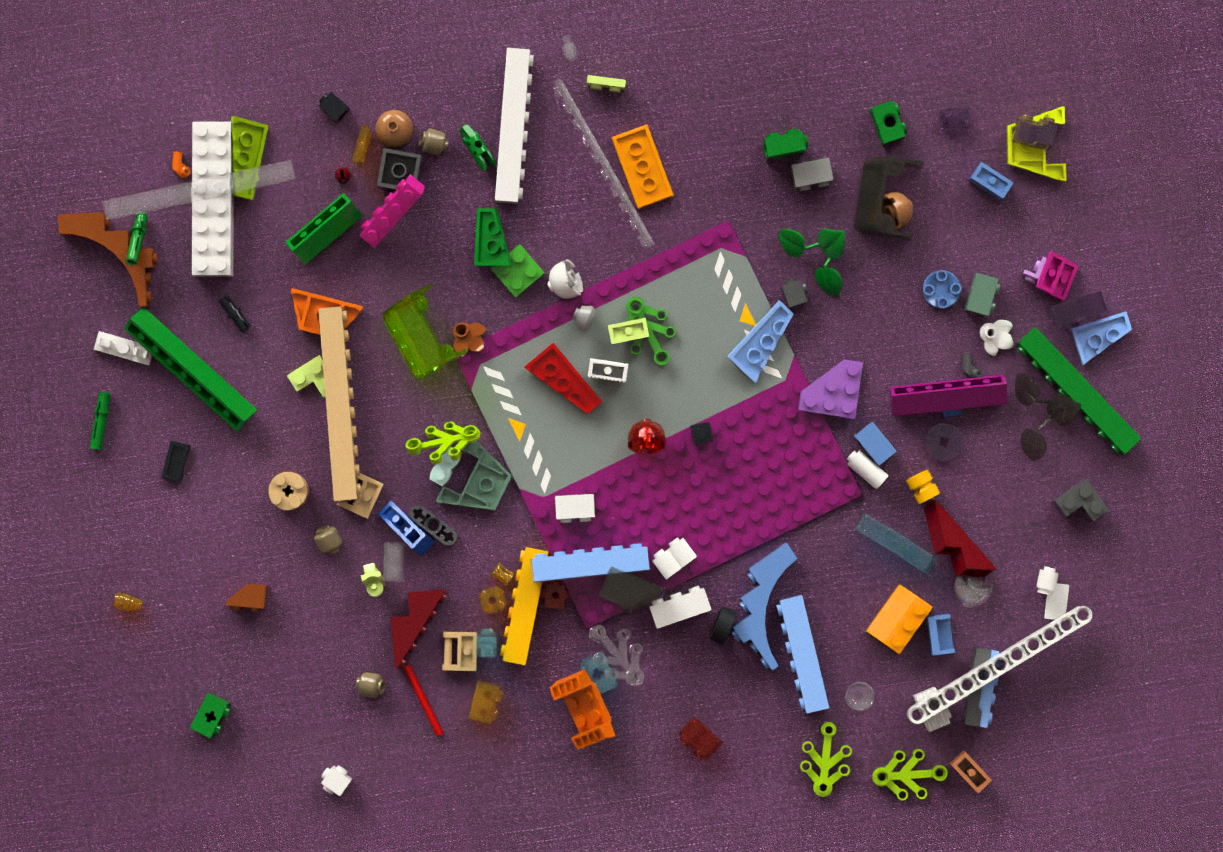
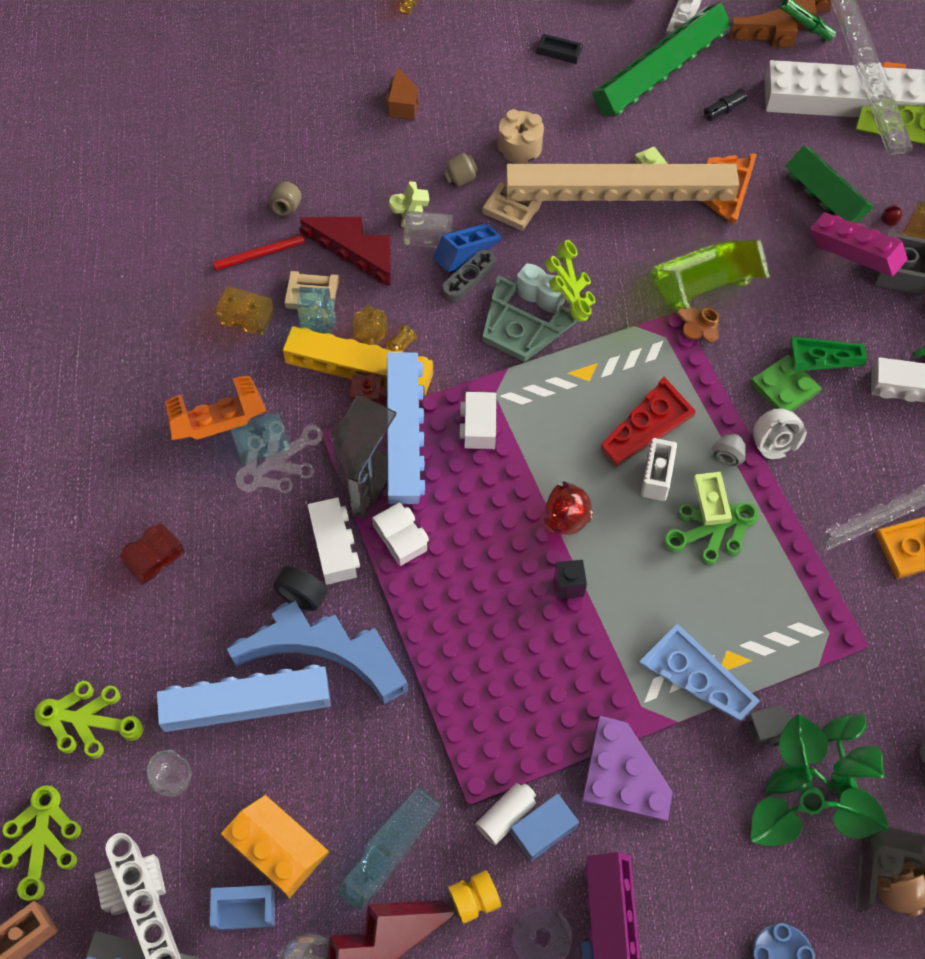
camera: 95 degrees right, 25 degrees down
green brick [190,692,231,738] -> none
white brick [321,765,353,796] -> none
none -> green plant [750,714,888,846]

